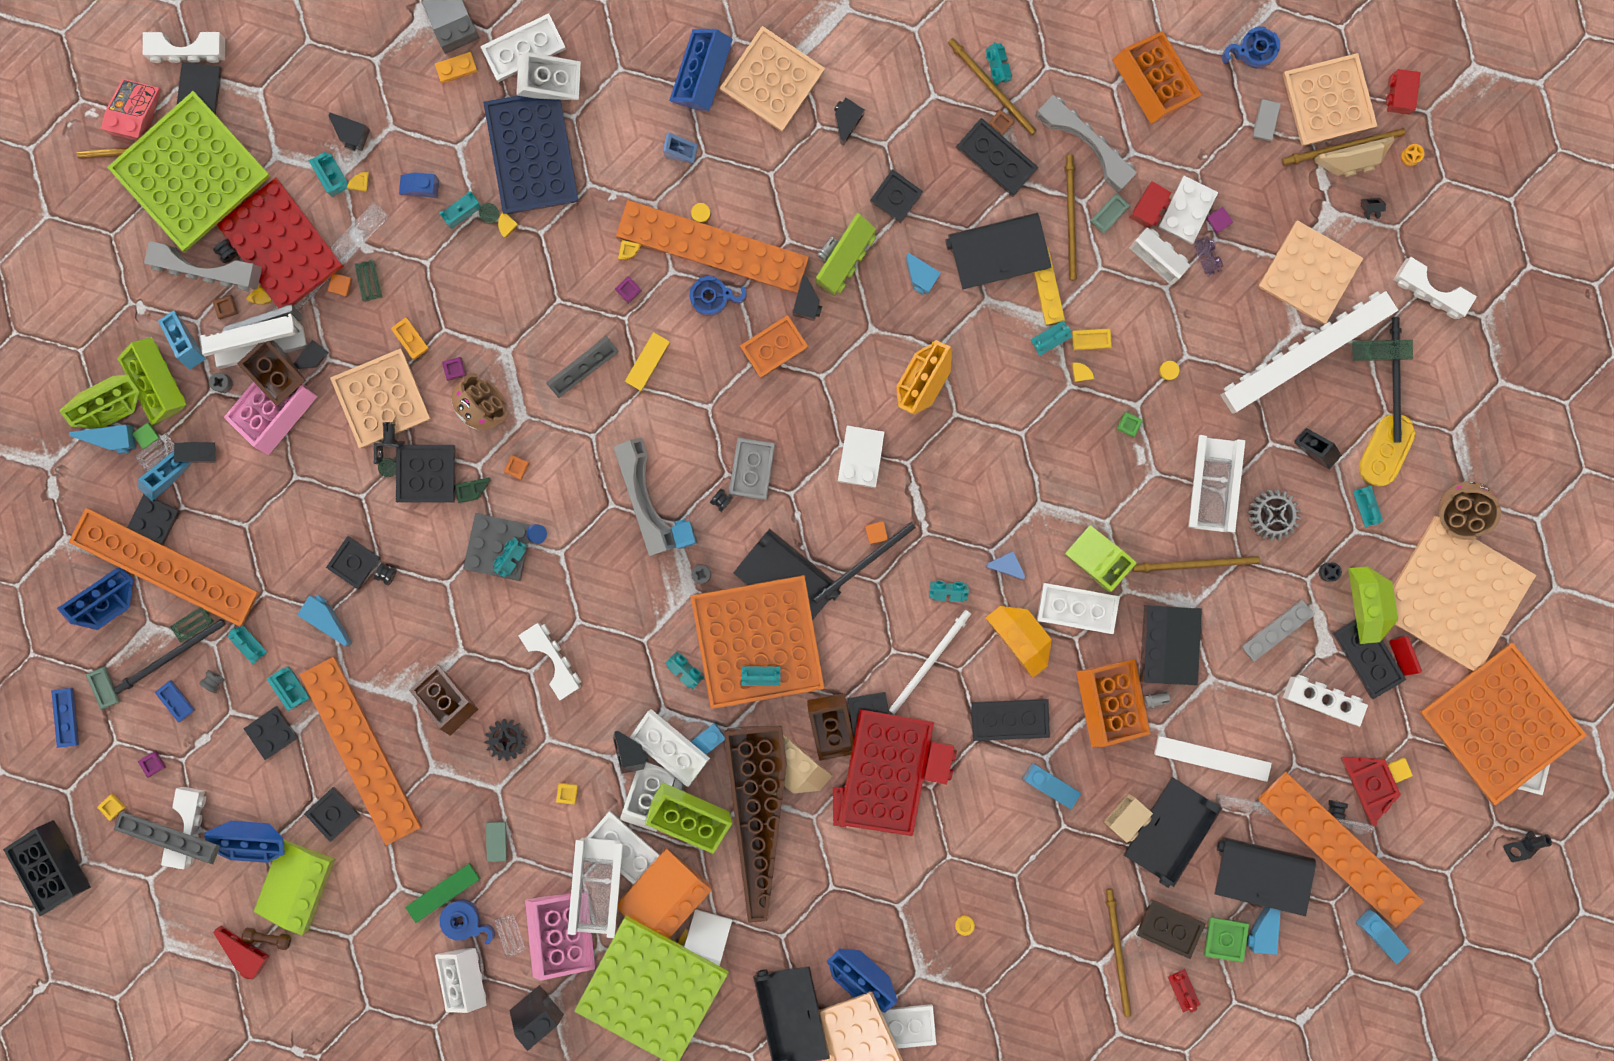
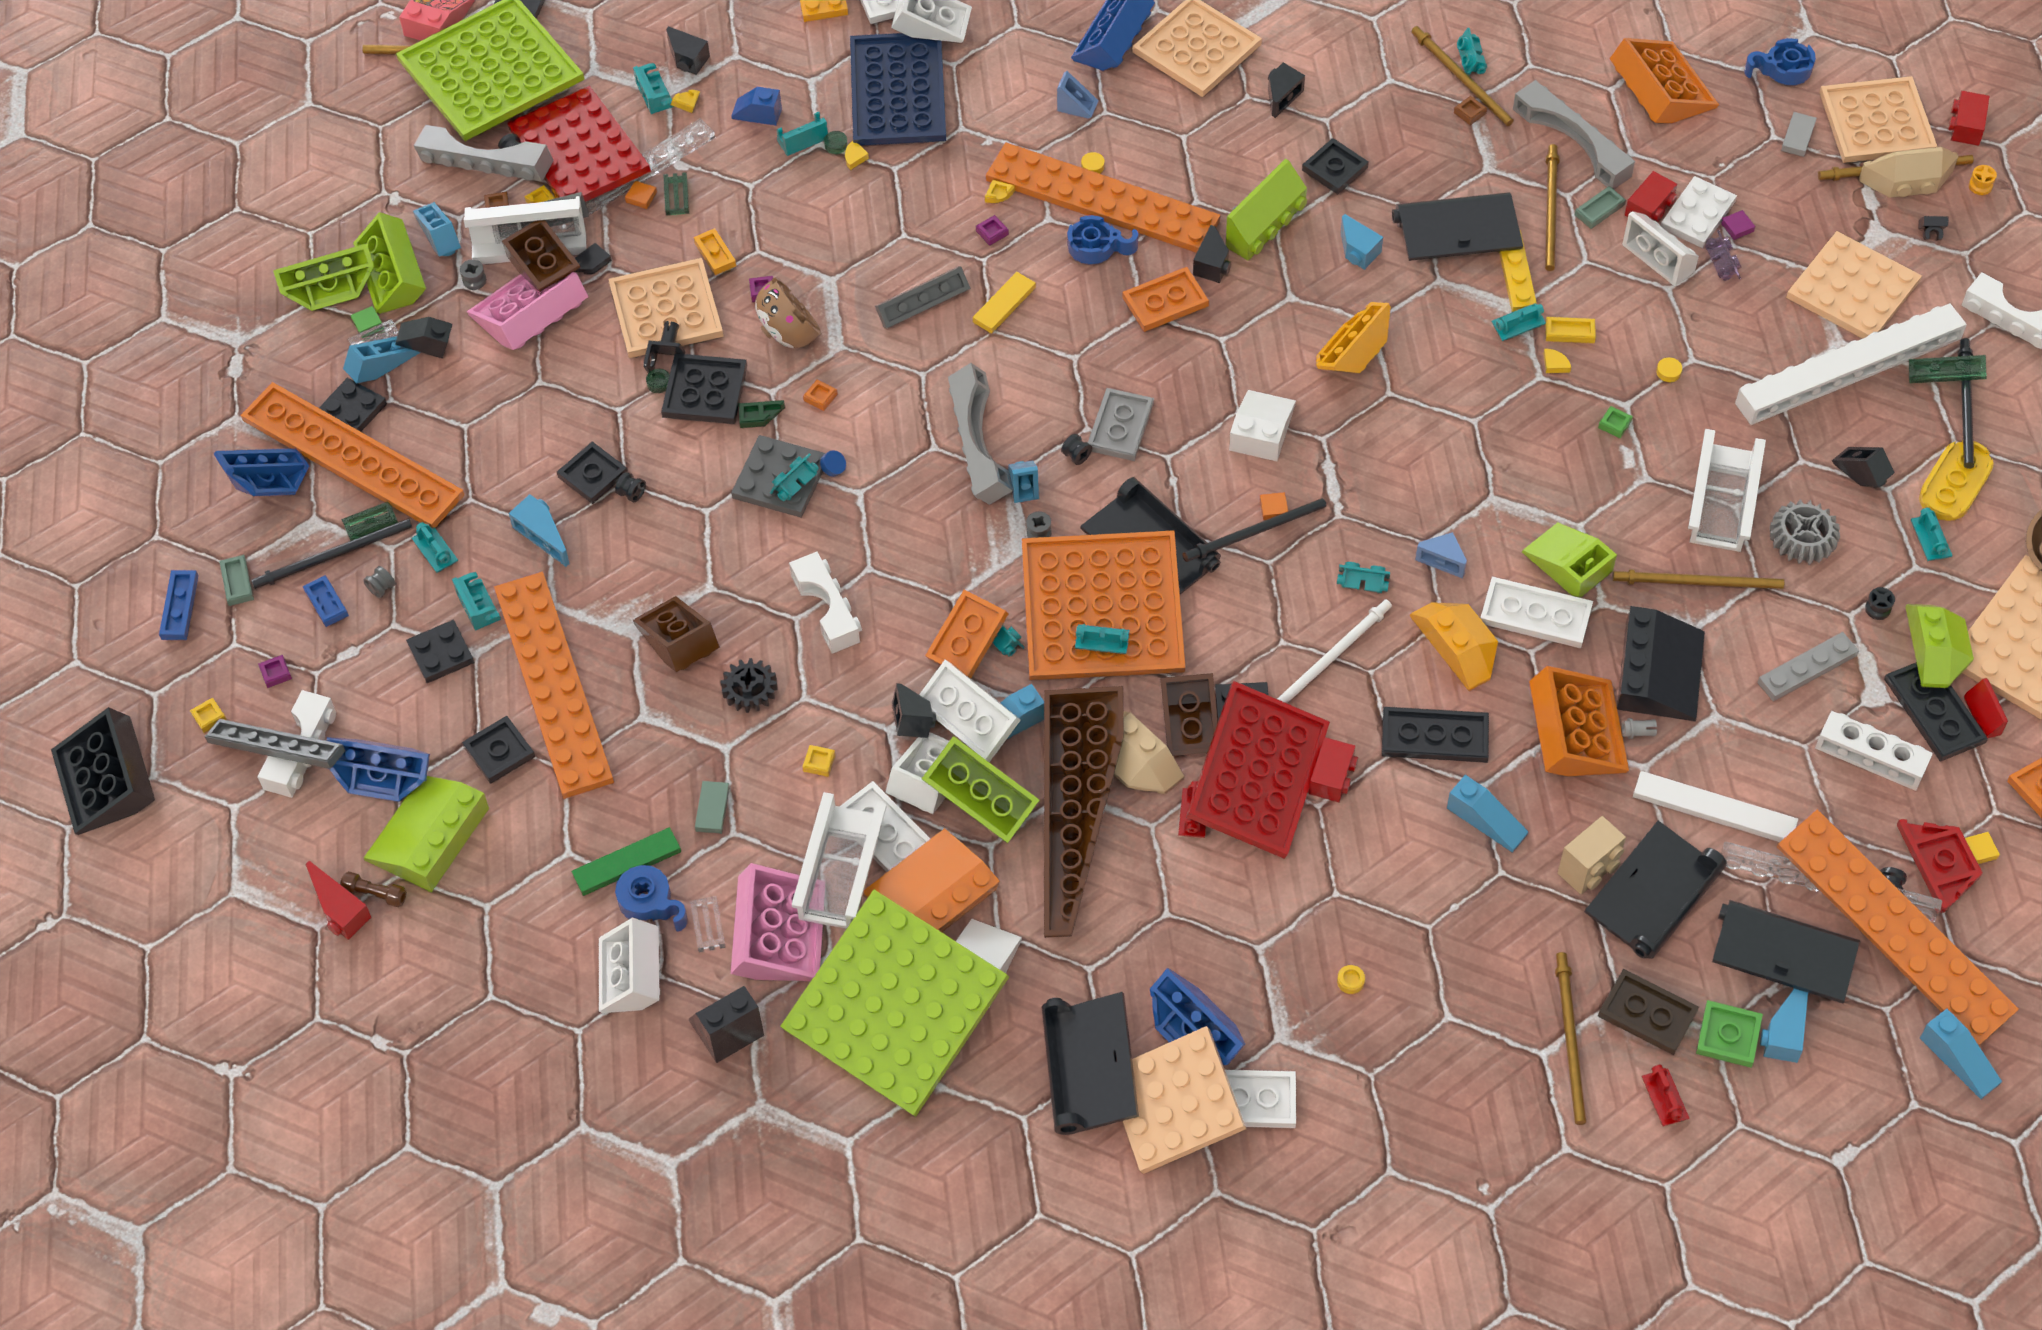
camera: 10 degrees right, 30 degrees down
dark azure slope [69,425,136,454] -> none
black tile [956,118,1039,197] -> none
none -> orange plate [925,589,1009,679]

